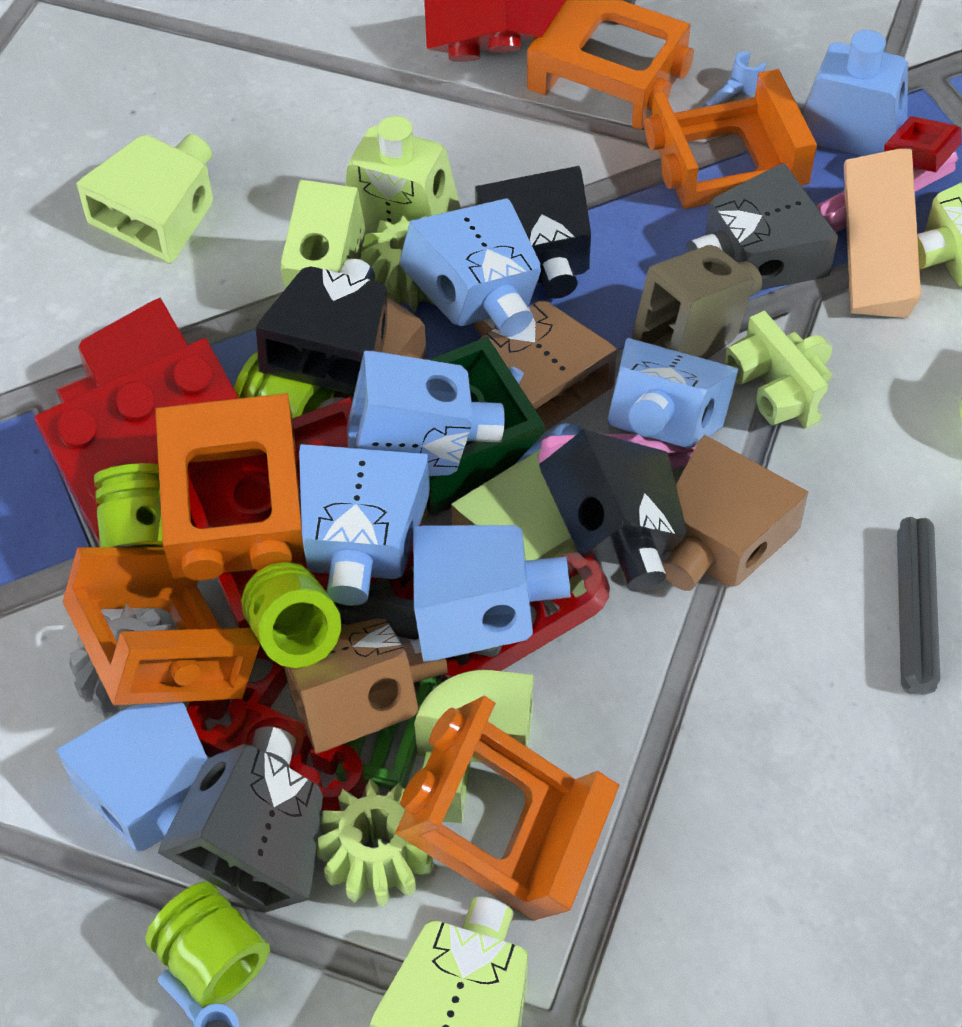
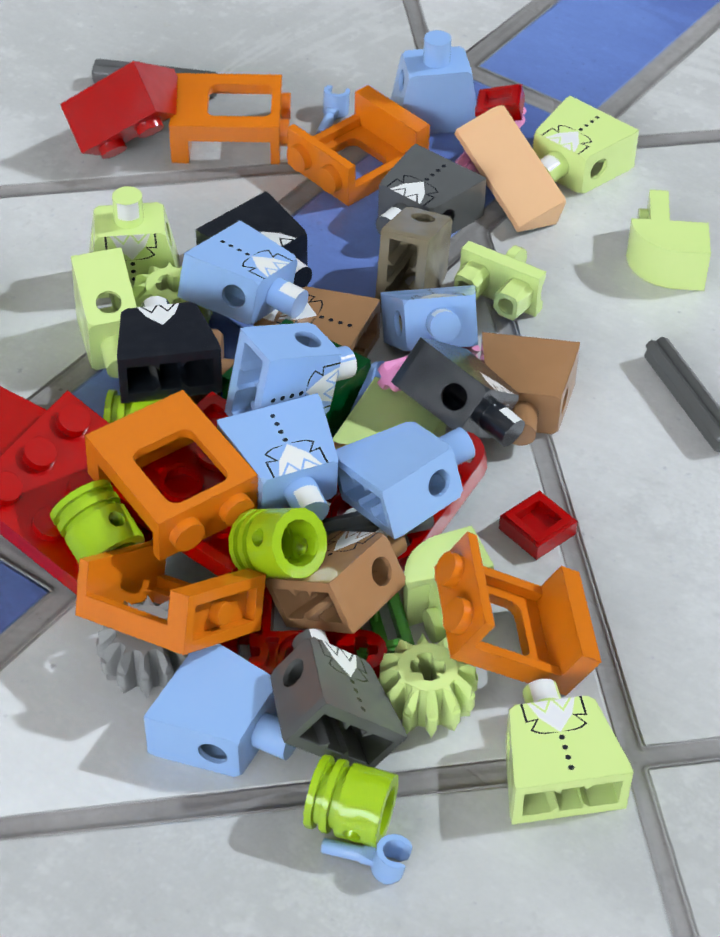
camera: 30 degrees left, 10 degrees down
none -> red tile [499,490,578,560]

